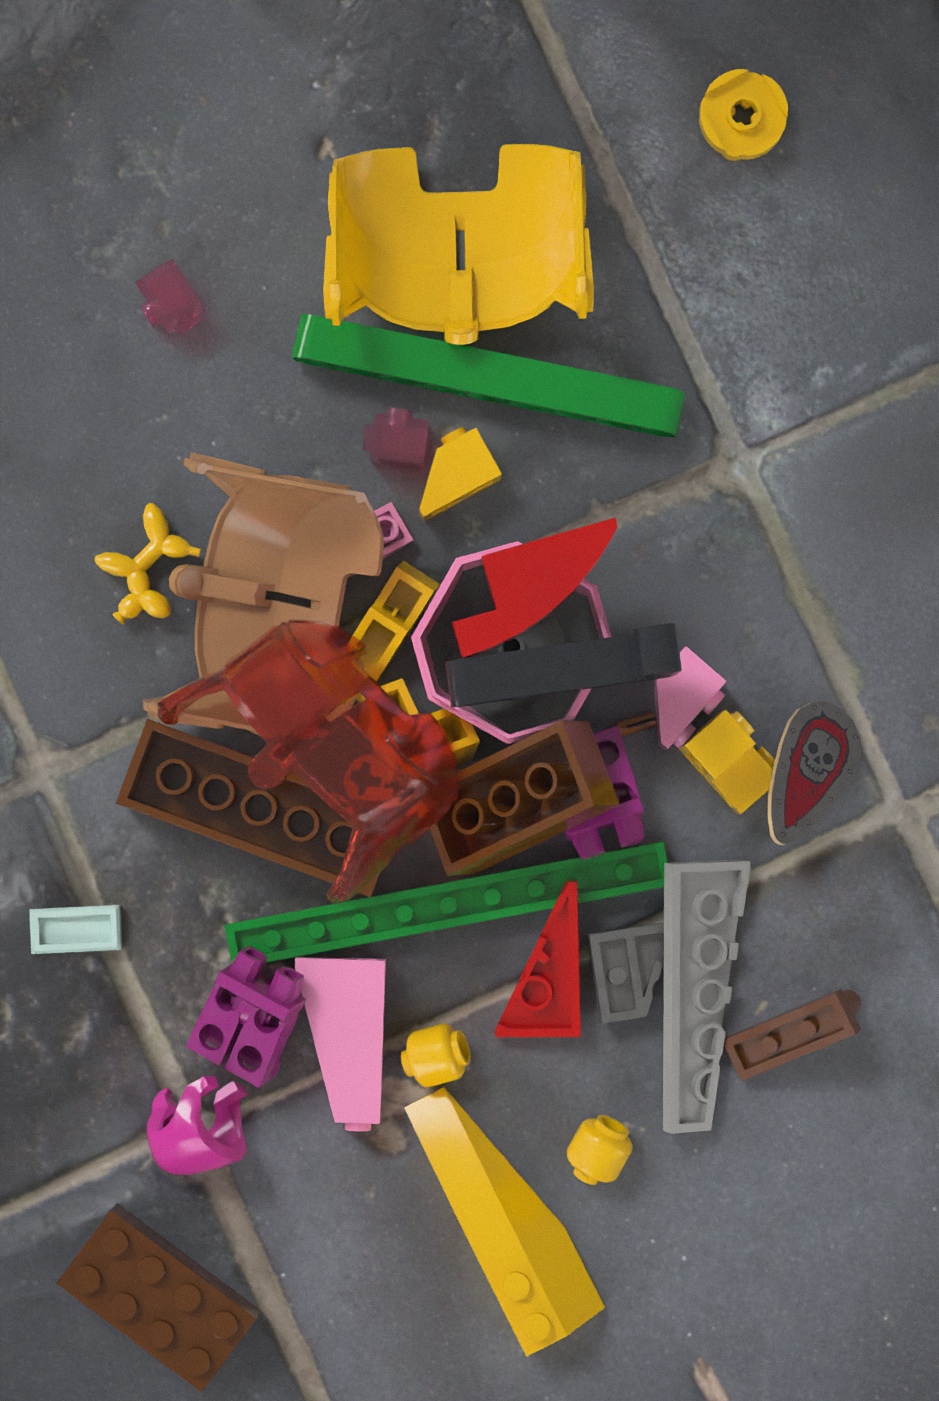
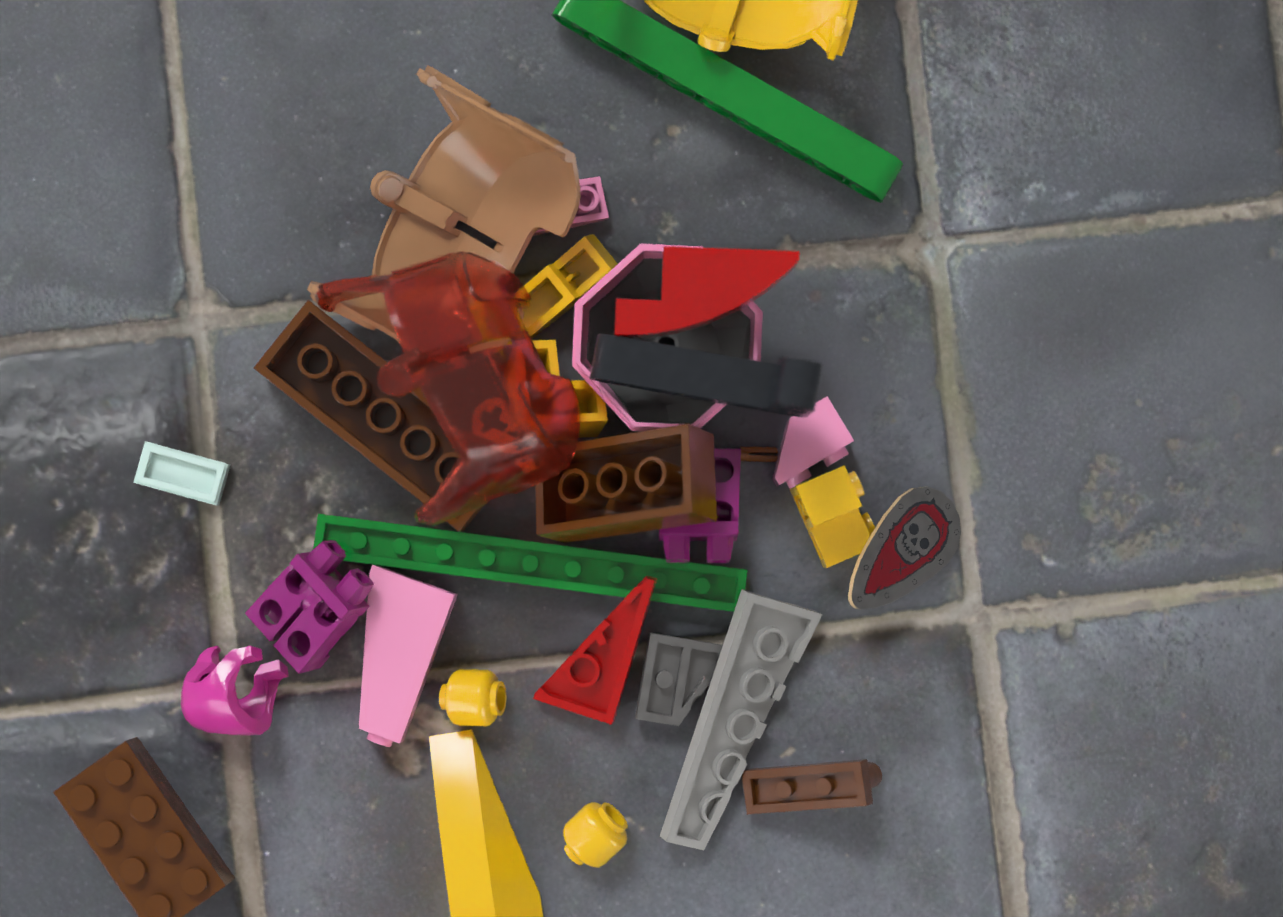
camera: 20 degrees right, 0 degrees up
yellow piece [95,503,201,625] -> none
clear pink brick [363,408,429,470] -> none
yellow slope [419,427,502,522] -> none

